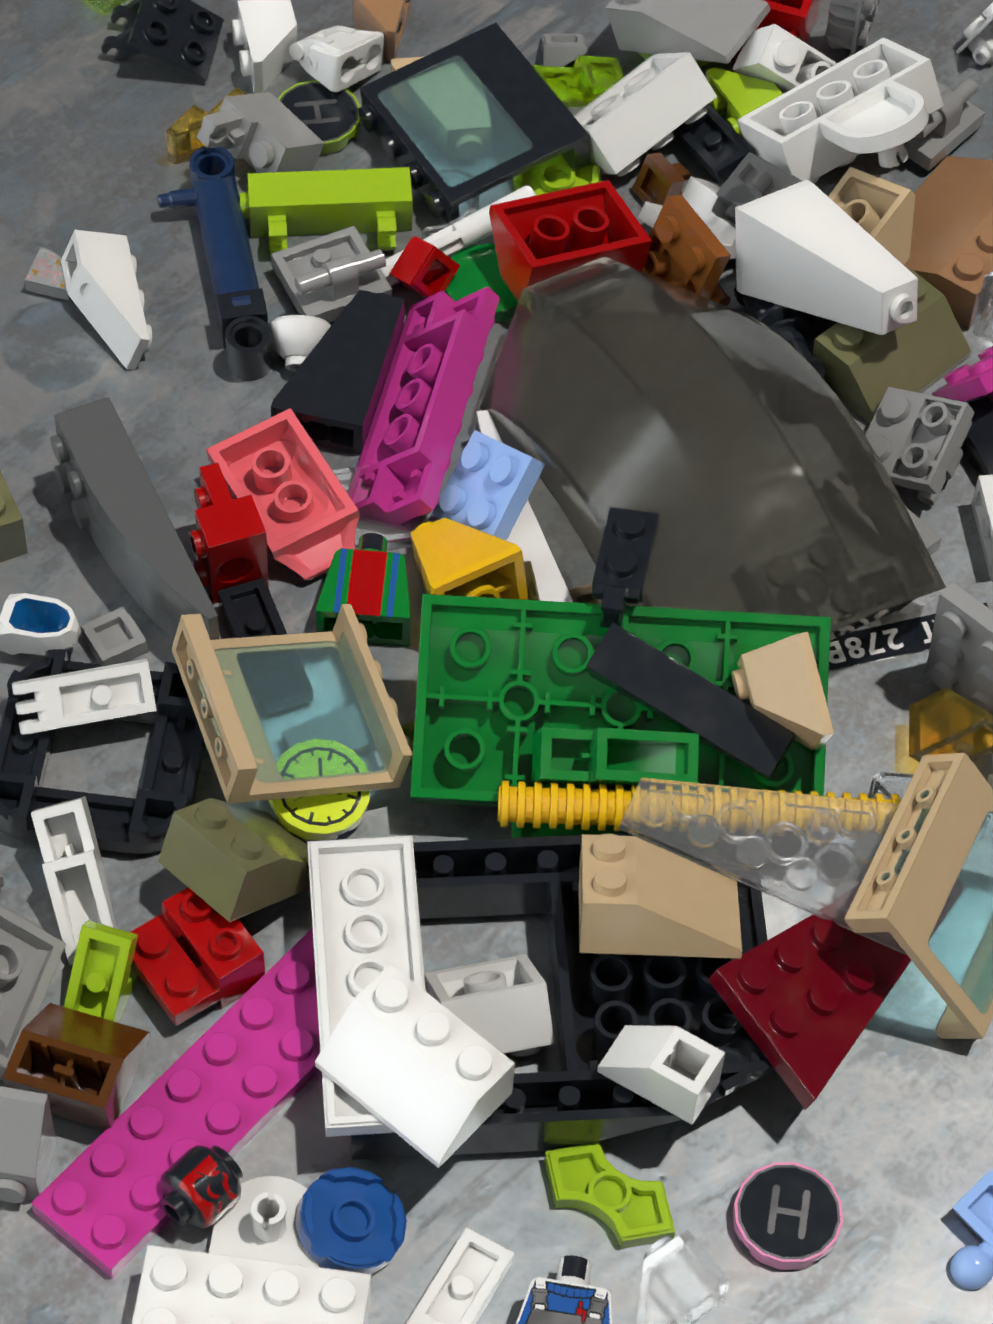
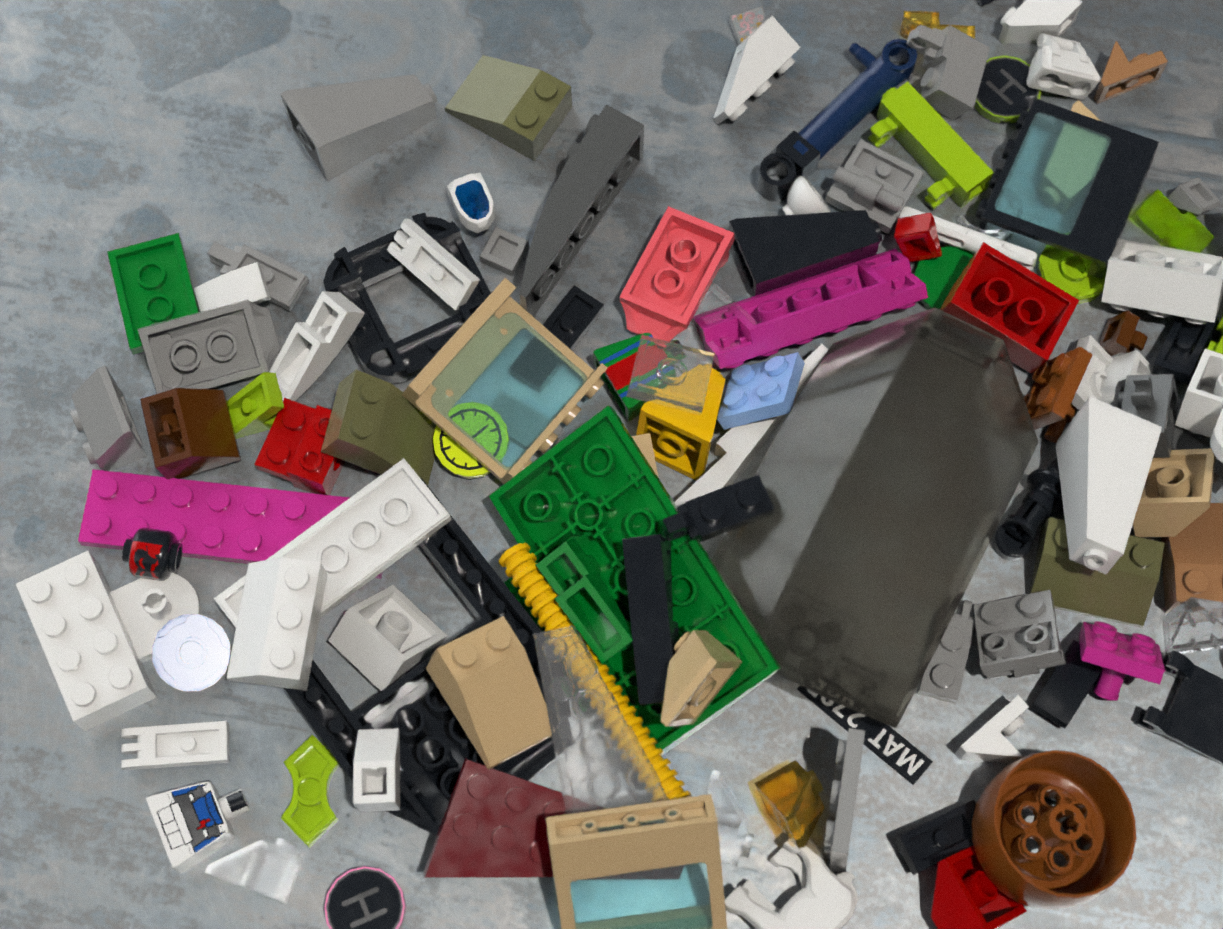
camera: 60 degrees right, 15 degrees up
red brick [189,462,269,605] -> none
none -> clear tile [626,335,715,415]

